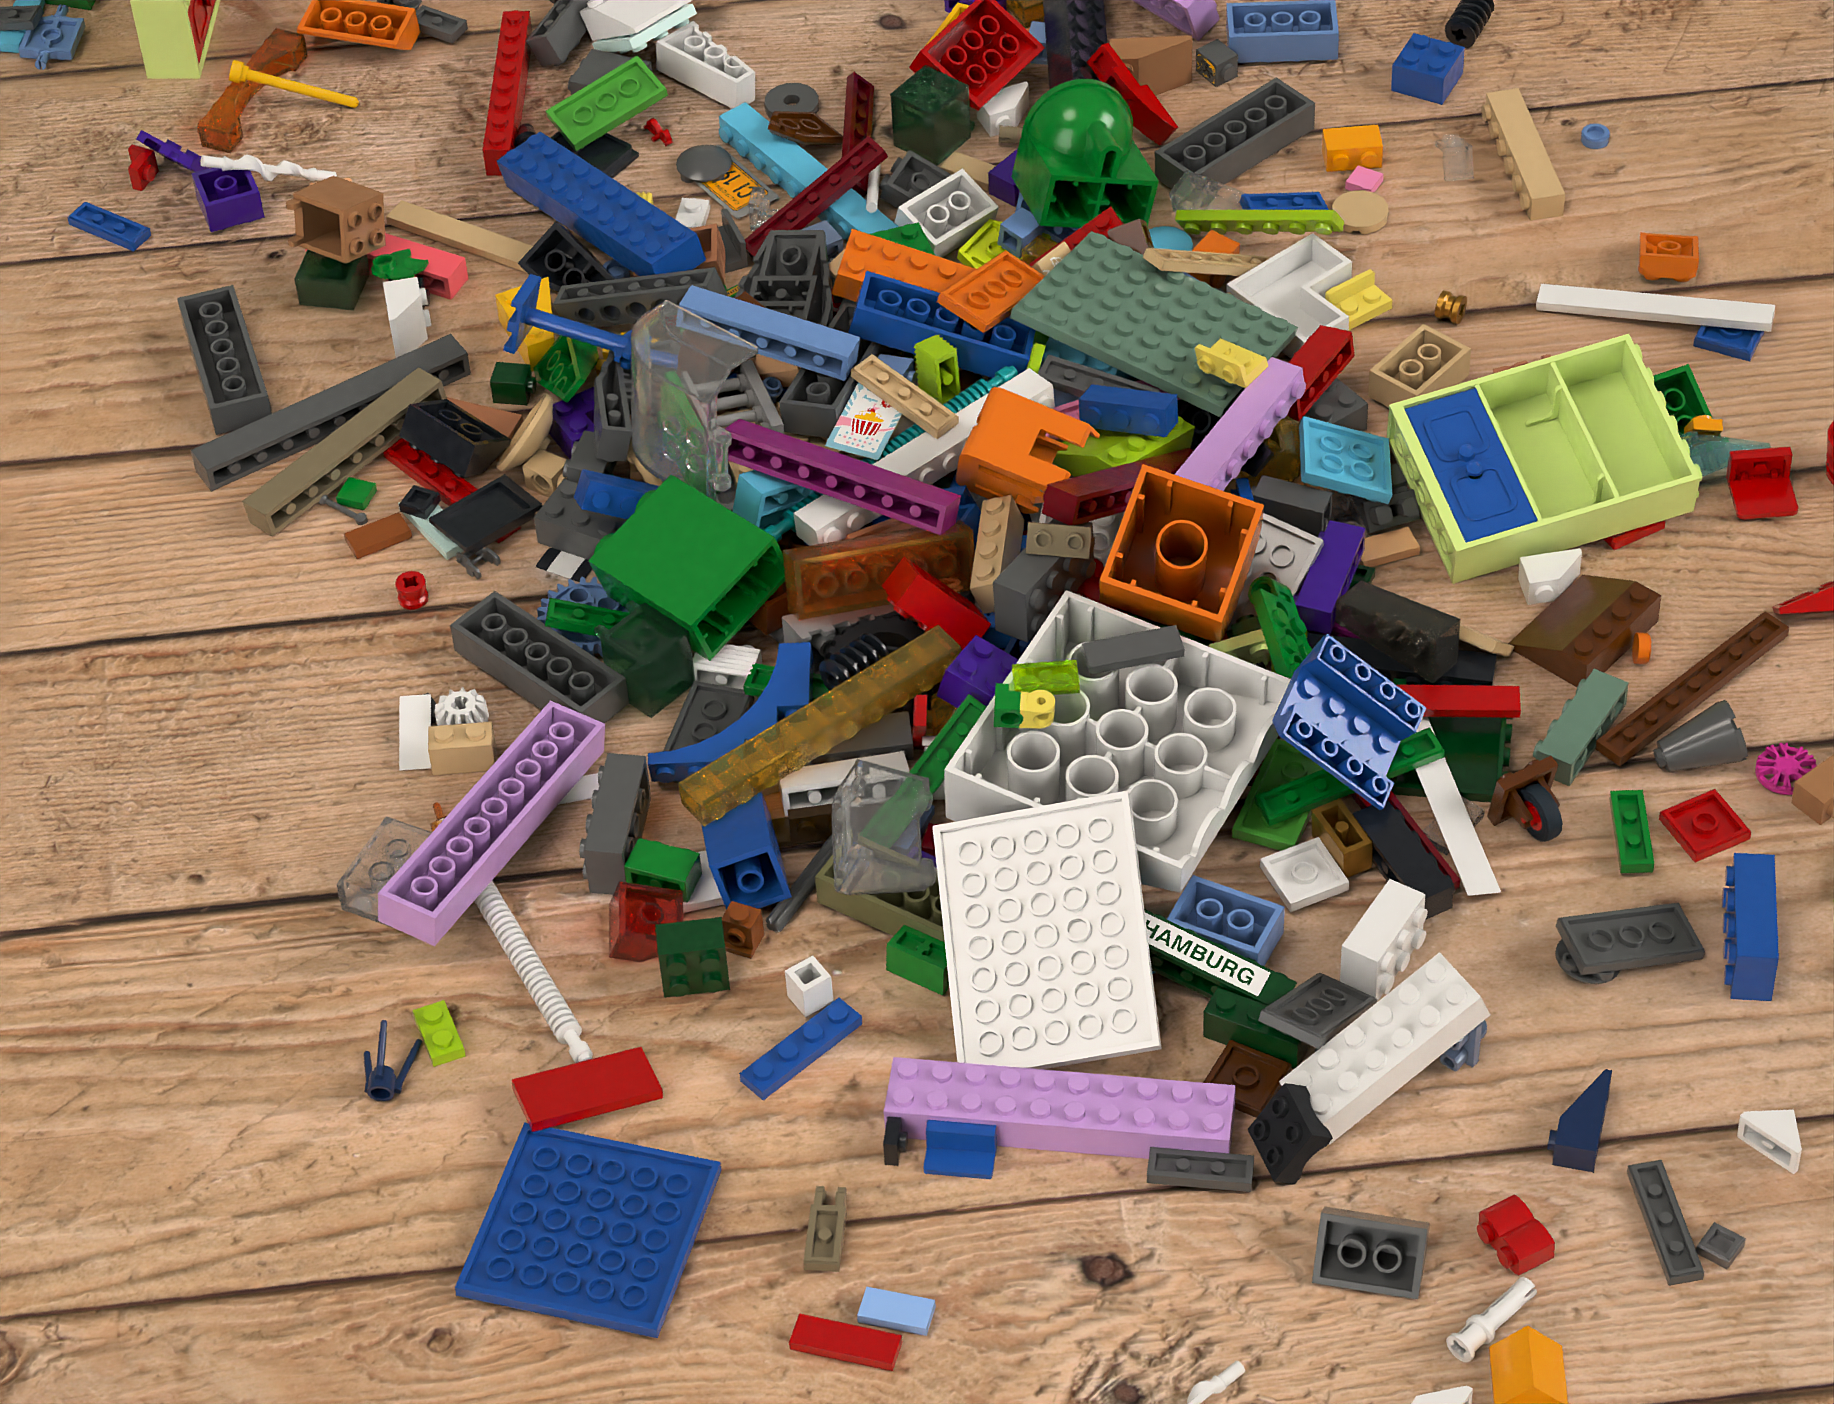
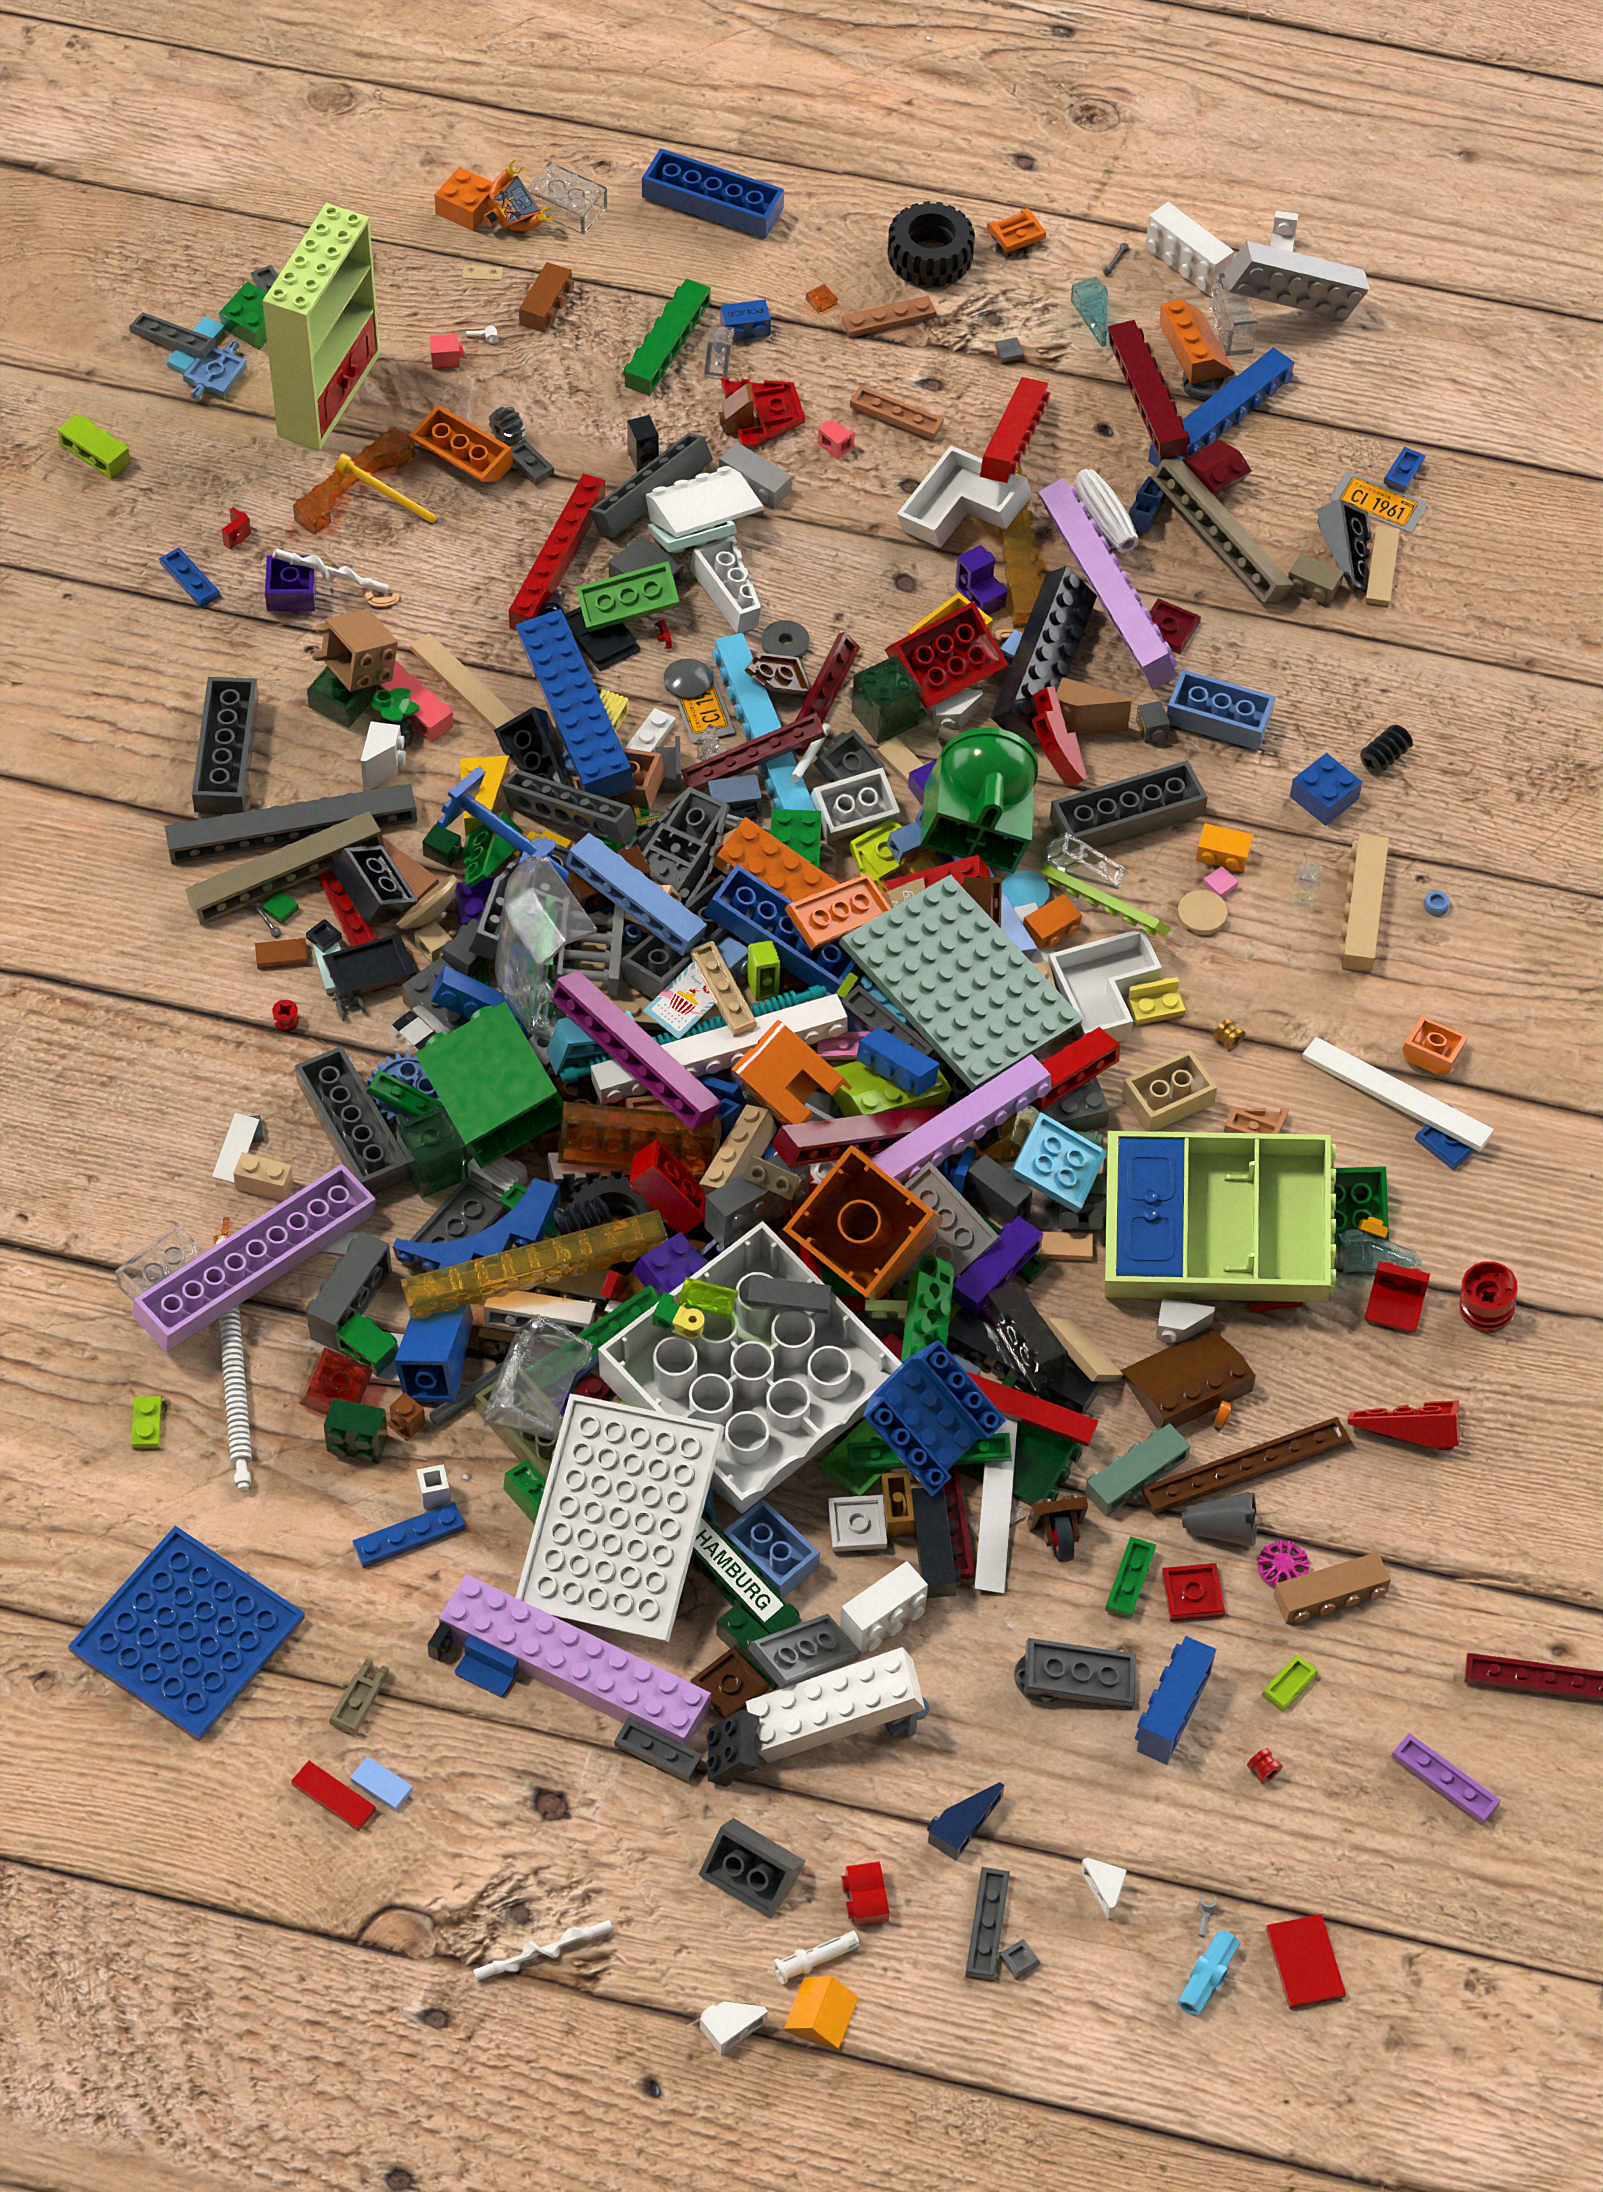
camera: 15 degrees right, 10 degrees up
dark purple wing [136,130,209,173] -> none
dark blue plant [364,1020,422,1101] -> none
white gear [434,687,489,726] -> none
red tile [512,1047,663,1132] -> none
tan tile [1143,248,1270,276] -> none
light yellow bracket [1194,338,1268,388] -> none
blue tile [1239,192,1329,210] -> none

